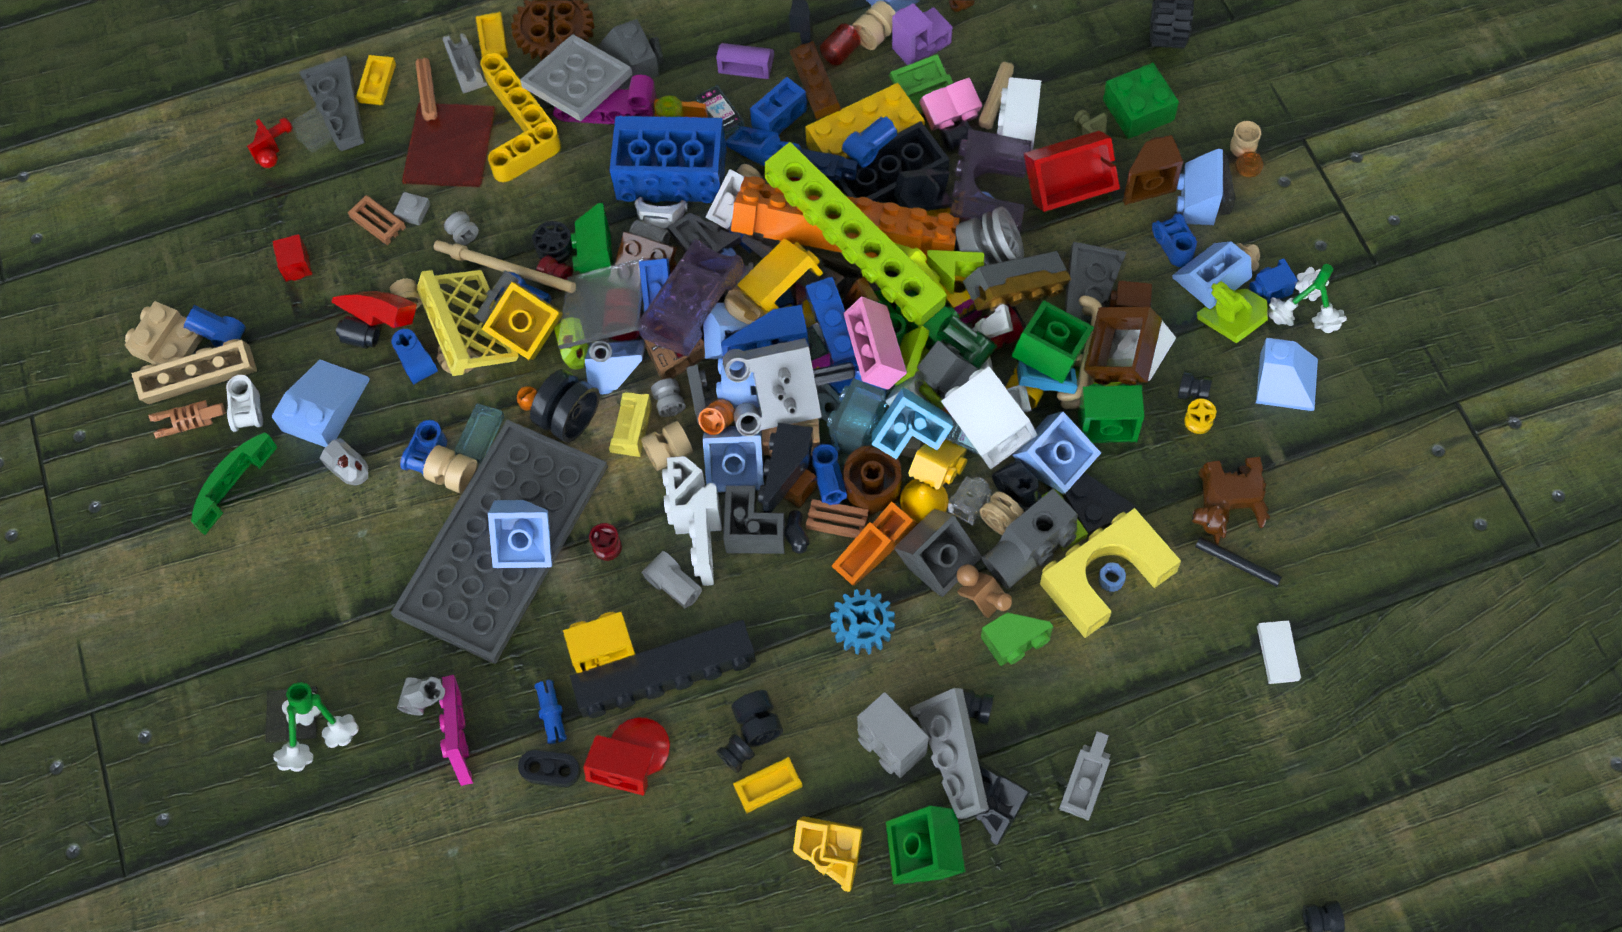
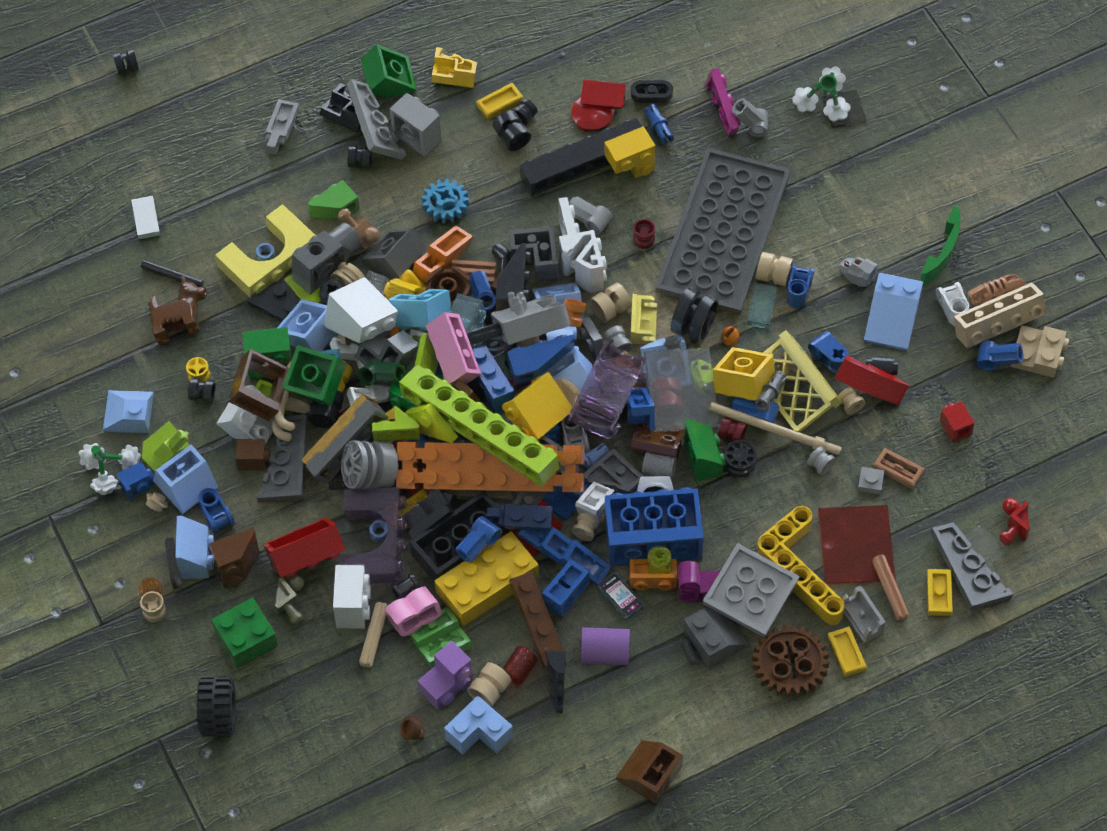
camera: 170 degrees right, 5 degrees down
light blue slope [488,500,552,568] -> none

